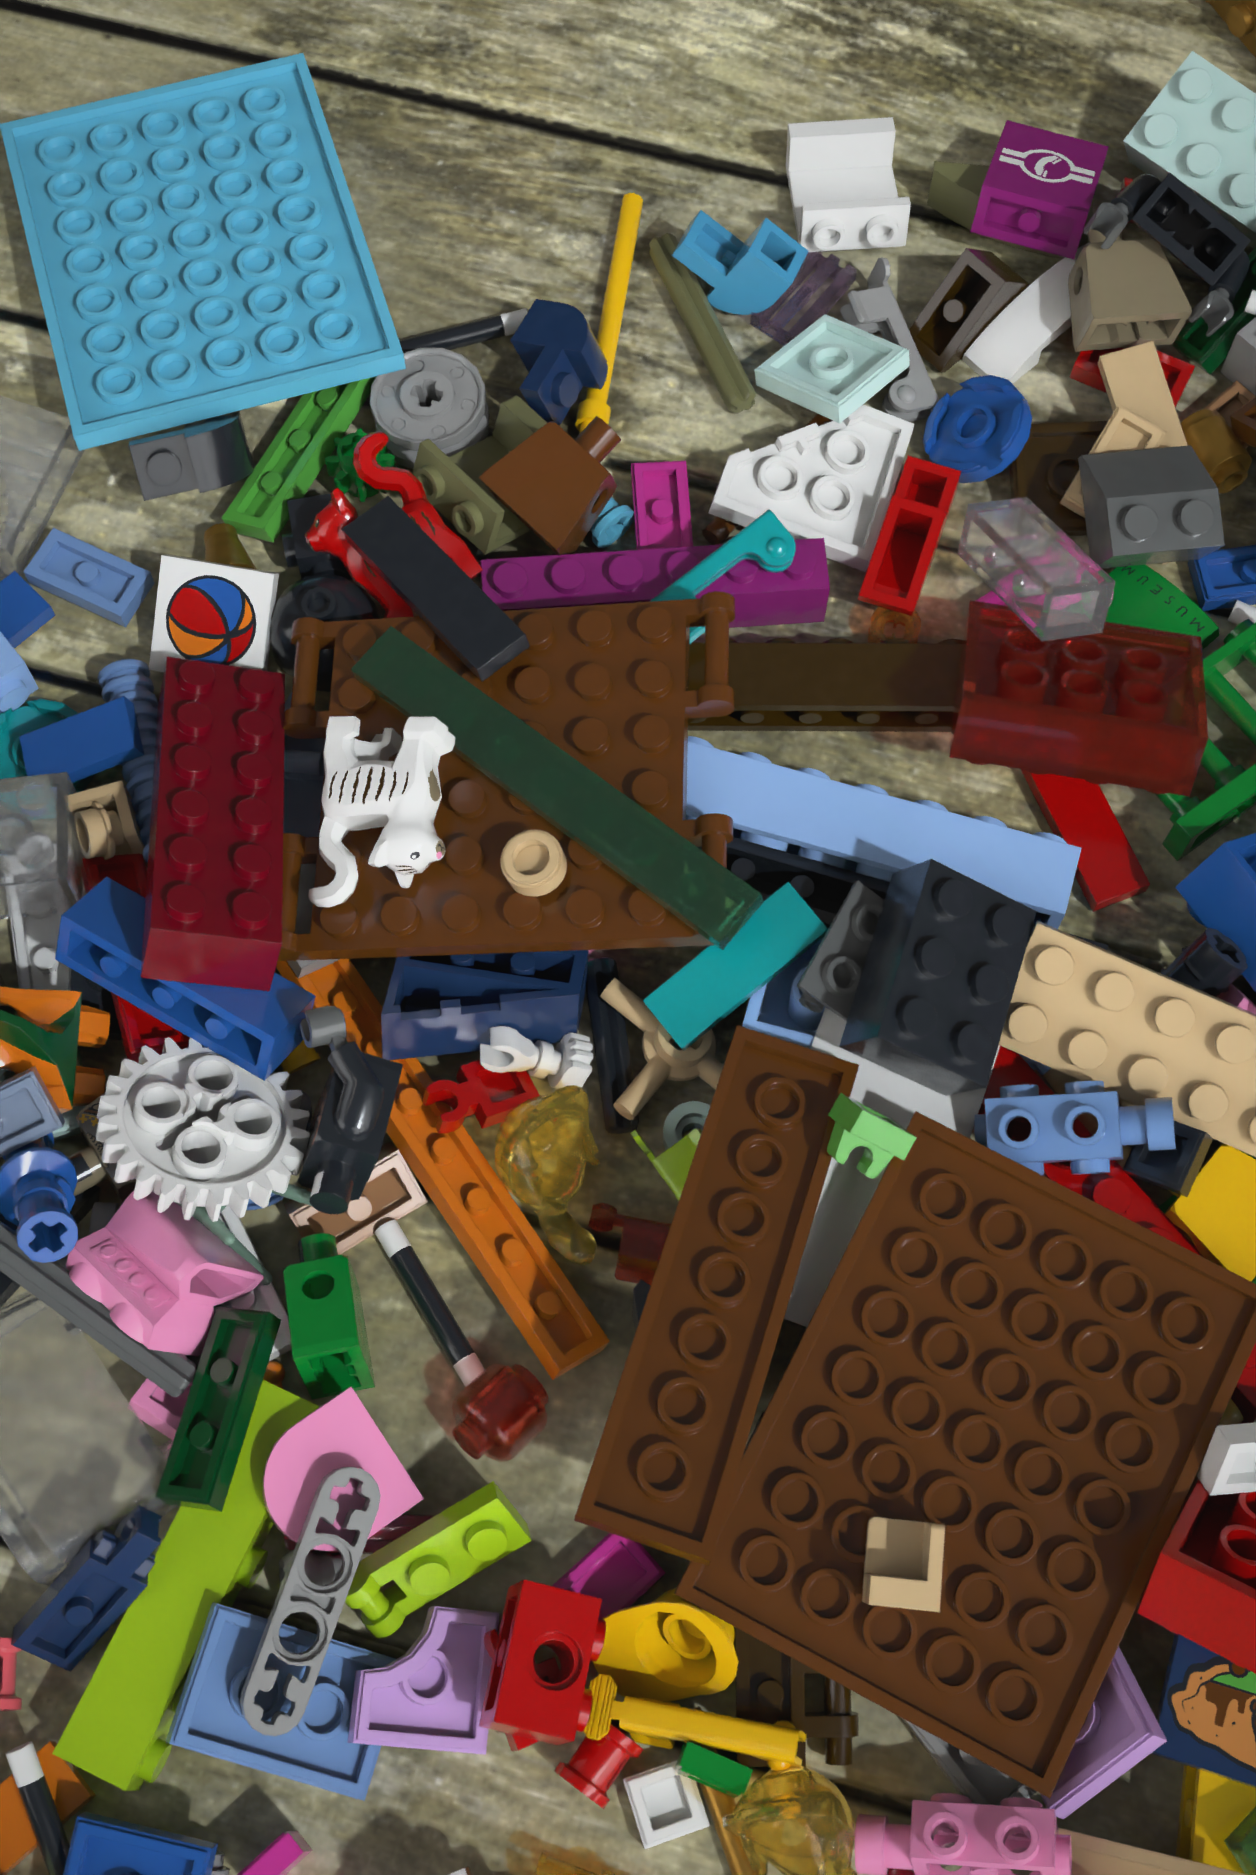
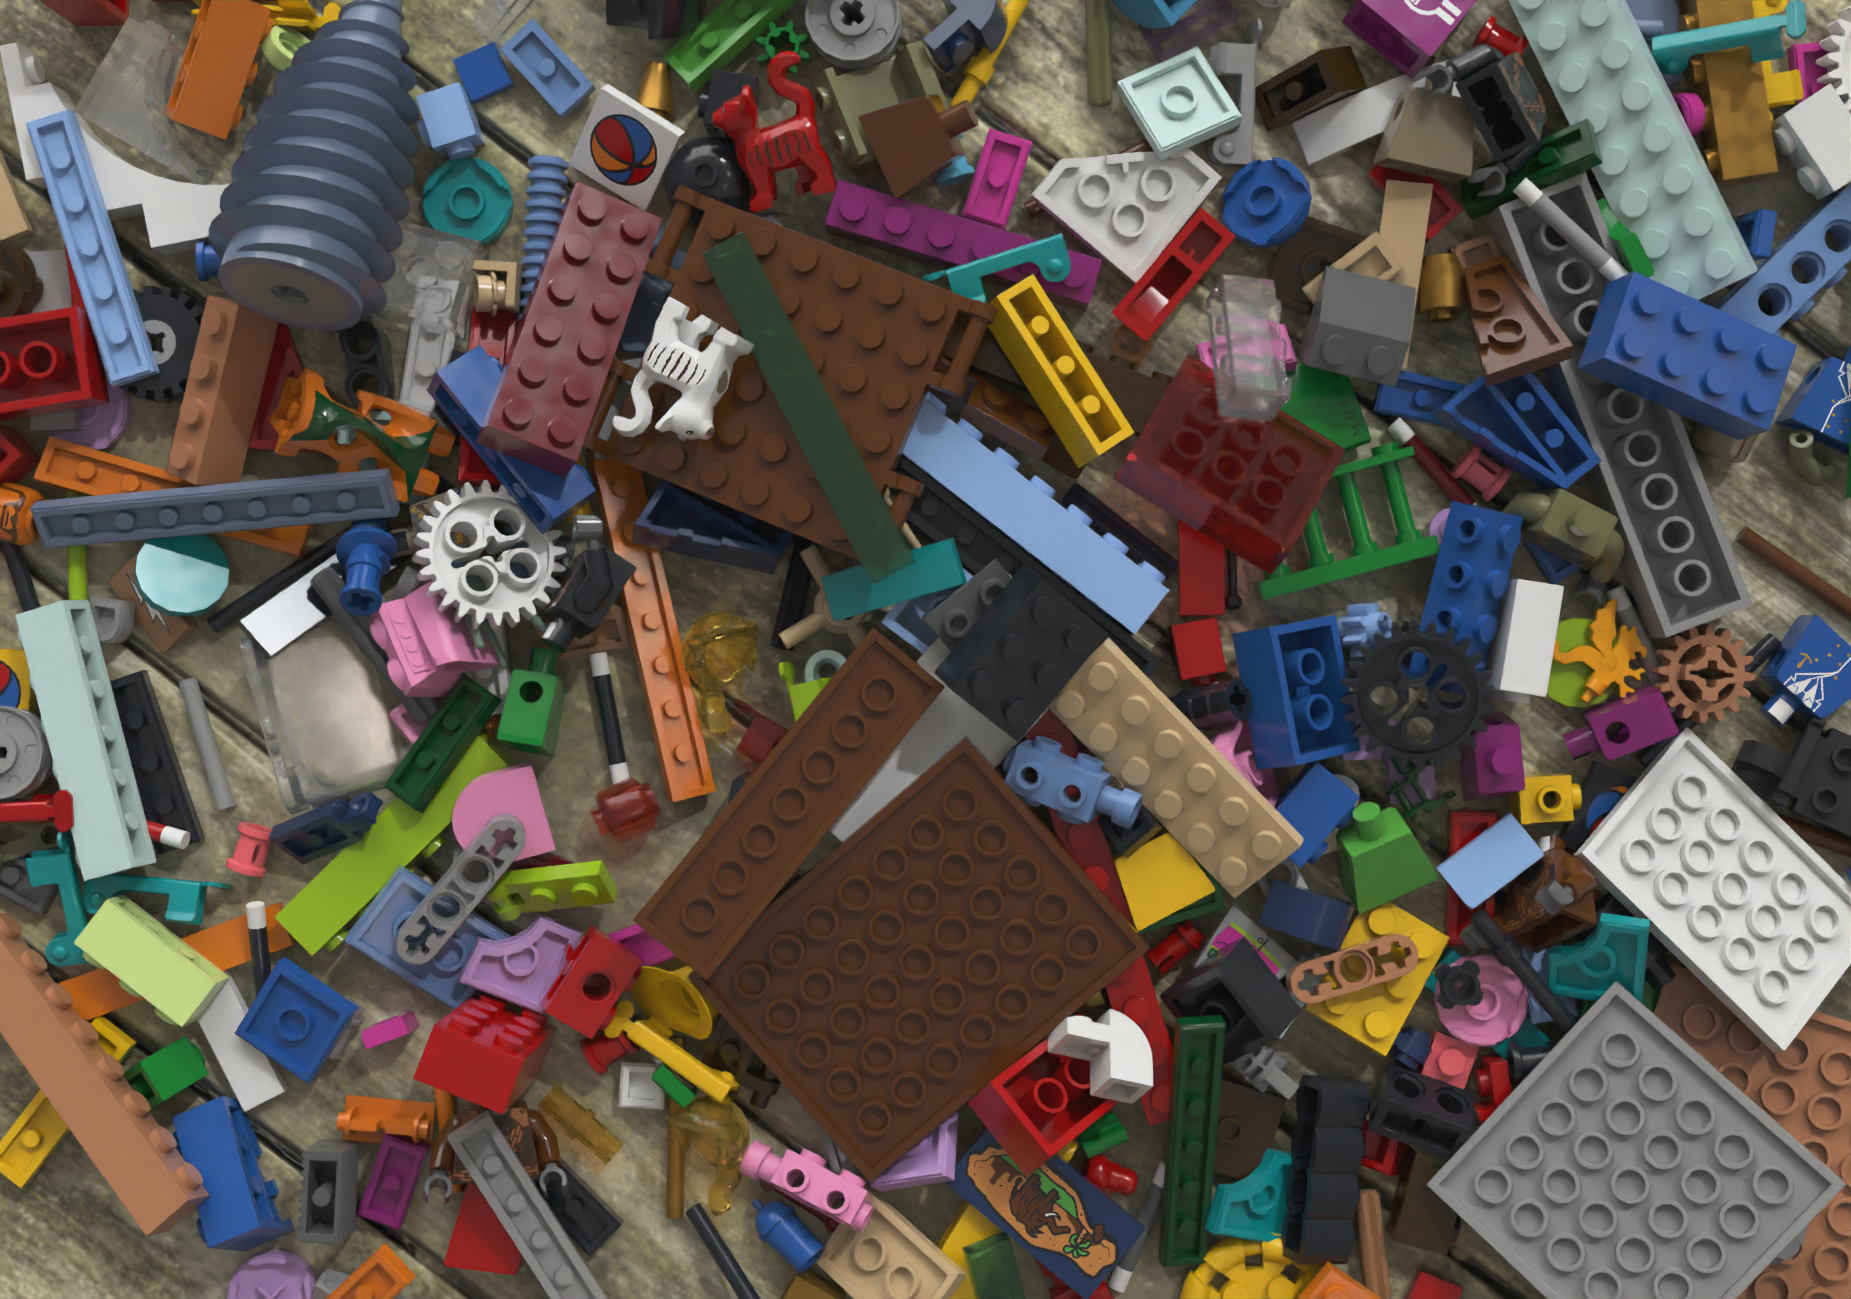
camera: 25 degrees right, 20 degrees up
blue tile [19,696,144,795] -> none
black tile [342,496,530,682] -> none
red plate [422,1060,542,1134] -> none
white piece [480,1026,593,1093] -> none
tan tile [500,830,567,897] -> none
tile [827,1093,917,1179] -> none
tan panel [862,1517,945,1612] -> none
none -> red brick [413,993,557,1114]
none -> reddish brown bracket [928,356,1087,479]
none -> yellow brick [988,274,1135,468]
none -> red brick [1167,617,1227,687]
none -> black hinge [1224,516,1242,611]

